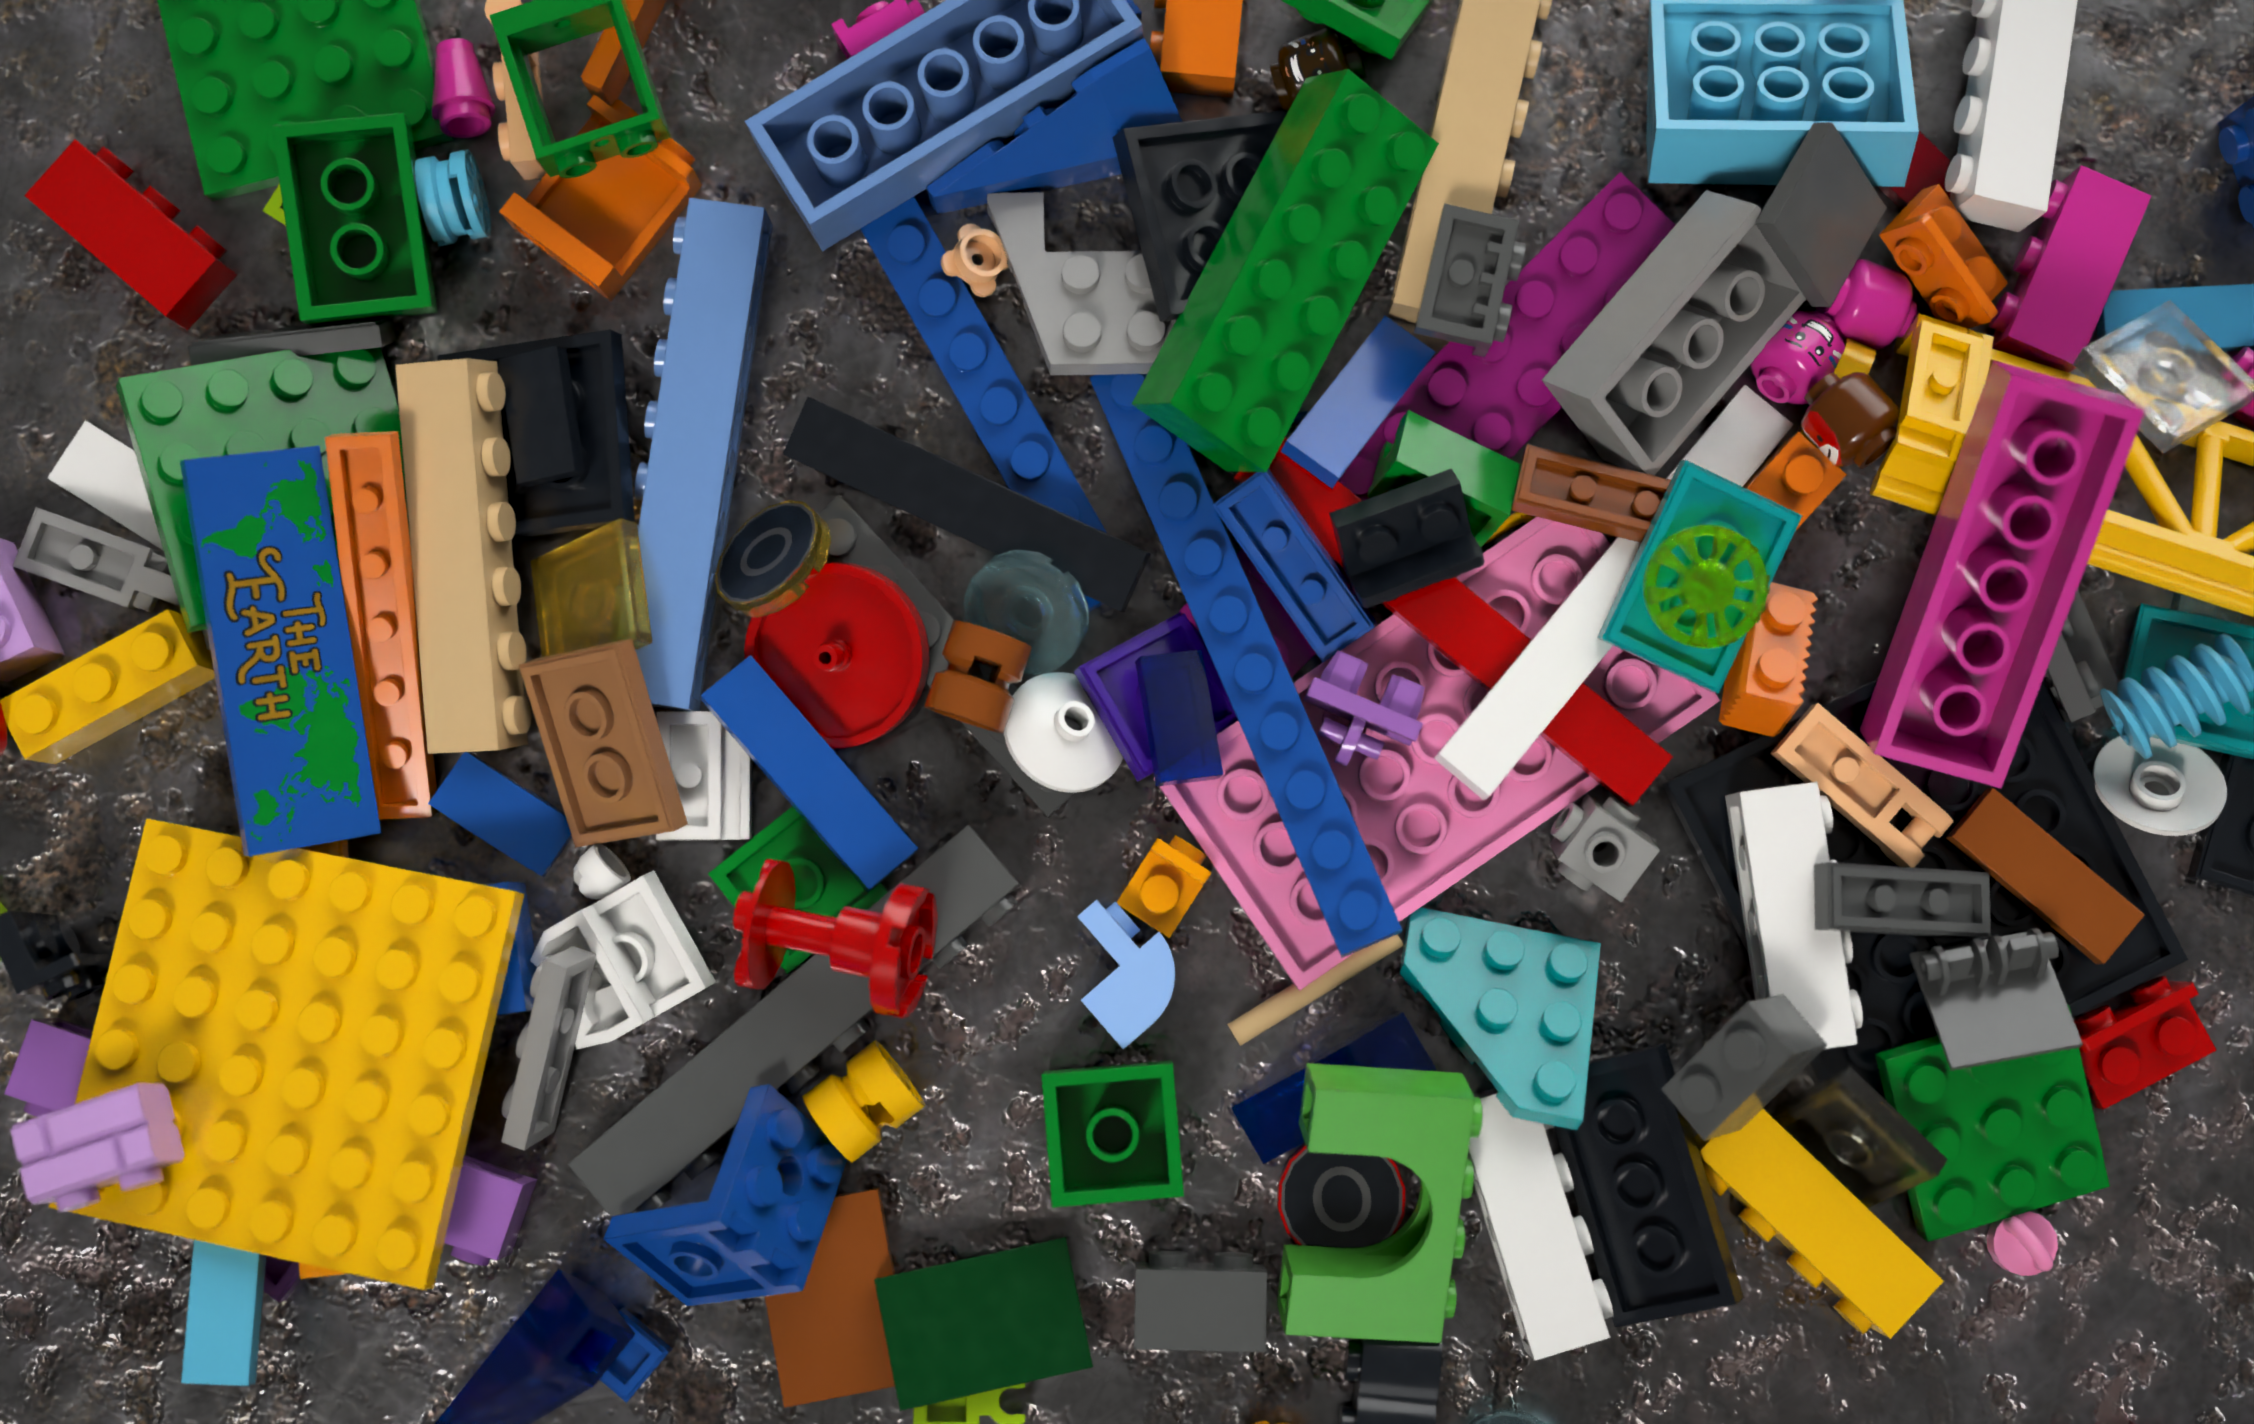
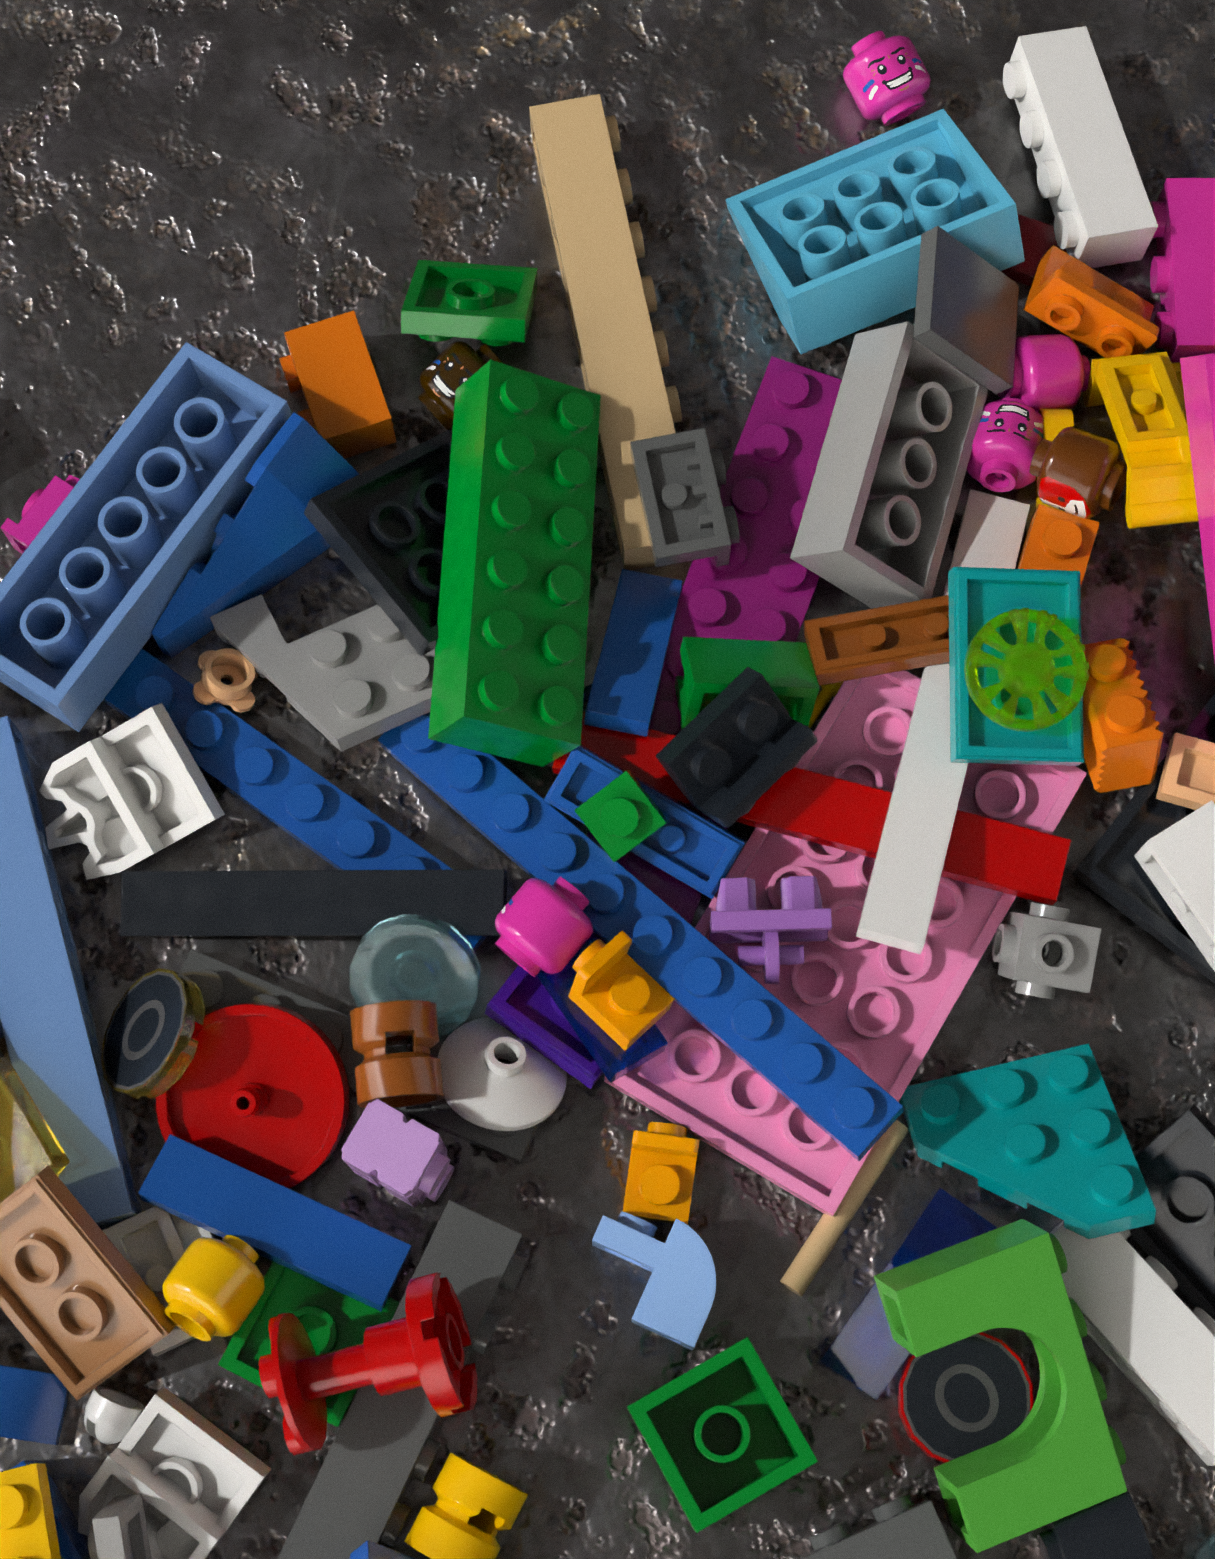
camera: 25 degrees left, 10 degrees down
none -> white plate [39,703,225,880]
none -> yellow head [162,1235,265,1342]
none -> lavender brick [341,1099,455,1208]
none -> dark pink head [495,876,593,977]
none -> light orange bracket [568,930,675,1051]
none -> green plate [574,769,668,862]

